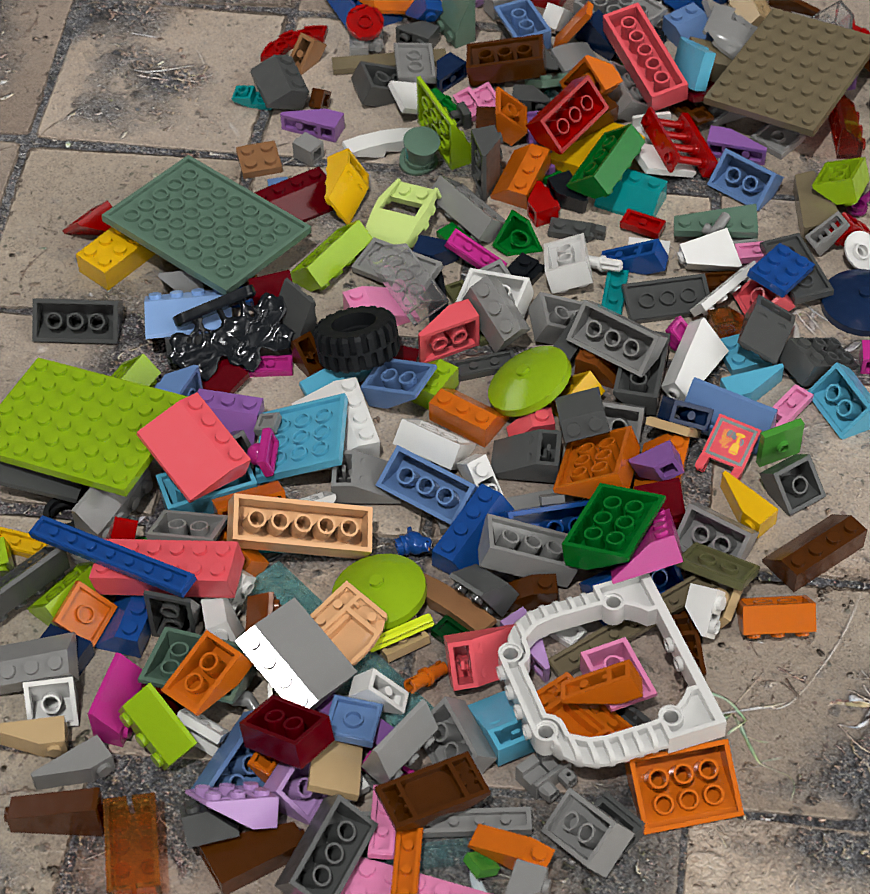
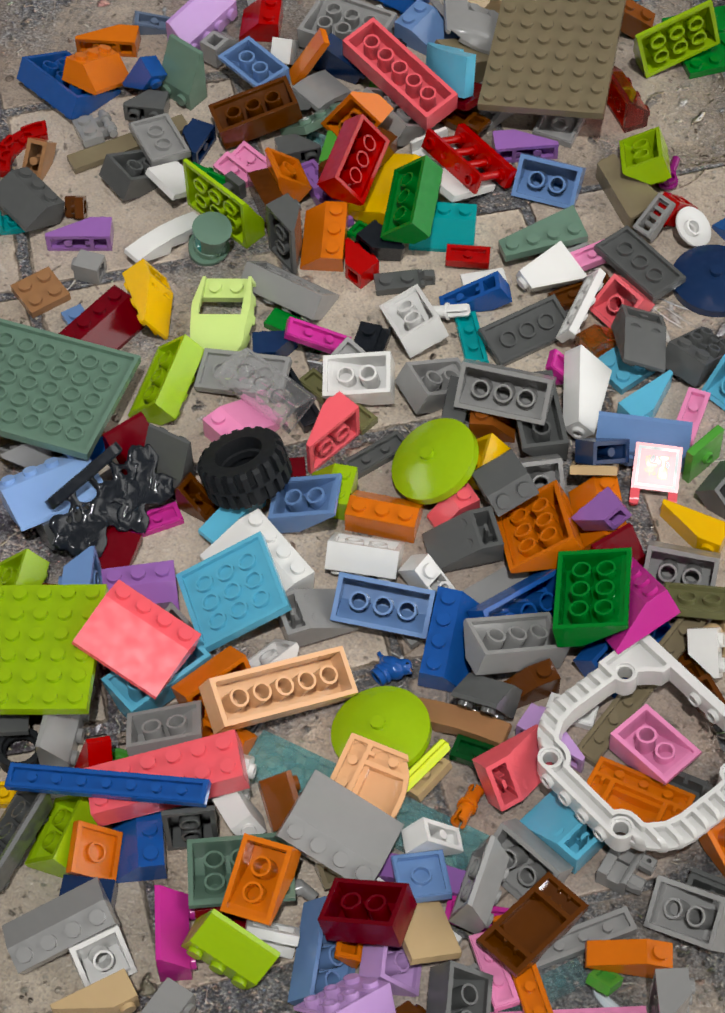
camera: 20 degrees left, 5 degrees up
dark pink tile [246,427,279,477] -> none
light grey tile [253,412,282,436] -> none
red tile [346,4,384,41] -> none
light grey slope [462,275,530,353] -> none
green slope [492,210,543,256] -> none
light grey tile [539,493,565,506] -> none
orange slope [561,659,643,704] -> none
light grey arm [701,212,731,235] -> none
blue plate [747,243,815,298] -> none

